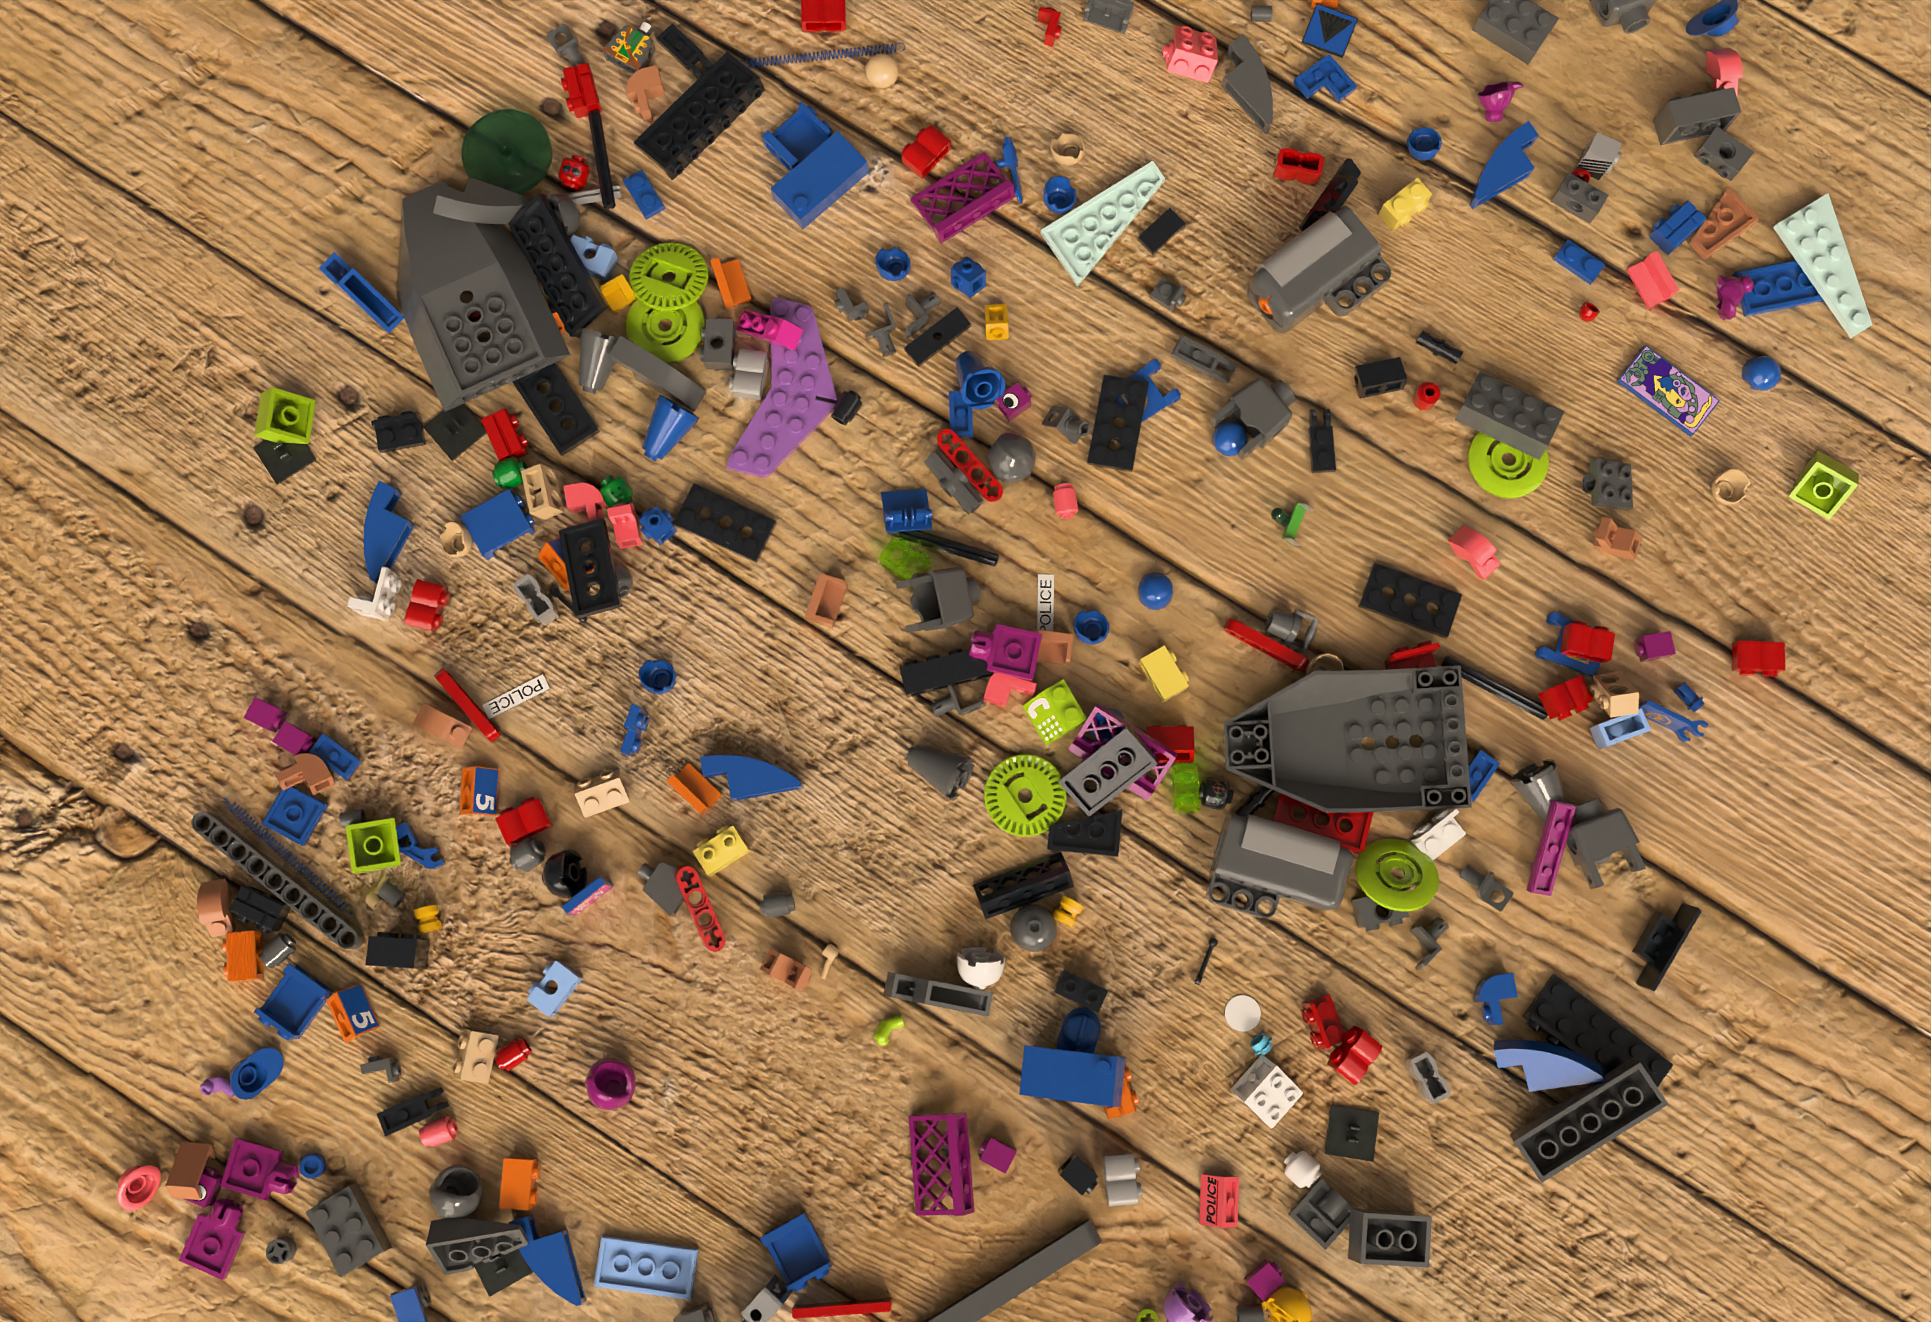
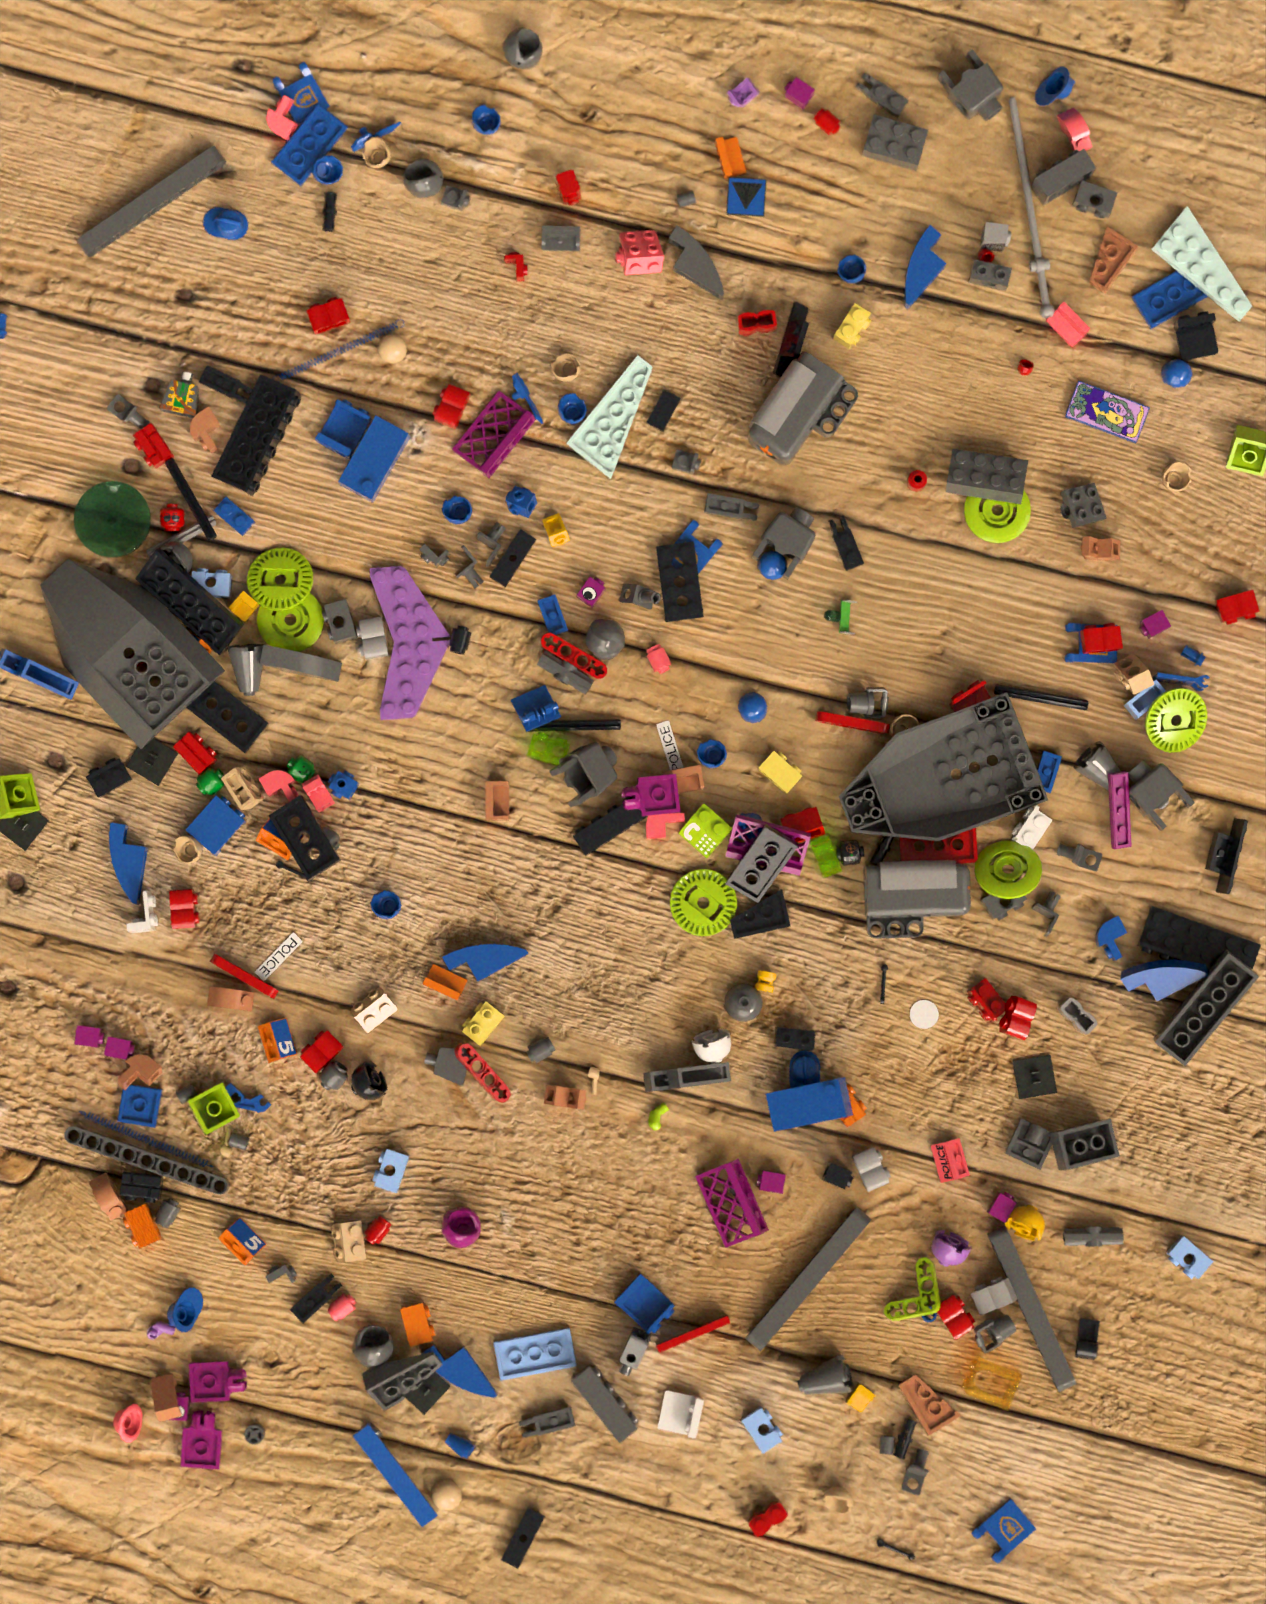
camera: 20 degrees left, 5 degrees up
blue panel [254,963,334,1040] -> none
blue tile [299,1153,326,1179] -> none
dark grey brick [306,1183,392,1277] -> none
blue plate [309,733,362,780] -> none
black brick [365,932,430,969] -> none
yellow wheel [414,905,443,934] -> none
dark grey slope [433,177,532,224] -> none
light grey brick [514,574,559,626] -> none
blue tile [562,877,613,916] -> none
blue plate [620,704,650,757] -> none
blue cone [642,395,699,461] -> none
black plate [673,483,777,563] -> none
orange panel [710,257,752,309] -> none
dark pink slope [736,309,804,351] -> none
dark grey cone [906,744,974,801] -> none
dark grey bracket [931,684,987,717] -> none
blue cone [956,351,1005,409] -> none
black fence [973,852,1074,920] -> none
white bracket [1230,1055,1303,1128] -> none
medium azure plate [1250,1033,1272,1055] -> none
white head [1284,1151,1321,1188] -> none
blue plate [1293,54,1357,103] -> none
black hinge [1354,357,1407,399] -> none
black plate [1358,563,1463,639] -> none
black pin [1416,330,1463,365] -> none
coral brick [1448,525,1500,580] -> none
magenta hair [1477,81,1524,122] -> none
red brick [1538,675,1595,721] -> none
blue plate [1553,239,1605,285] -> none
blue brick [1650,201,1706,255] -> none
magenta hair [1716,275,1754,320] -> none
none -> light grey bar [1009,97,1055,318]
none -> lime piece [1145,688,1207,753]
none -> black bracket [1174,311,1219,361]

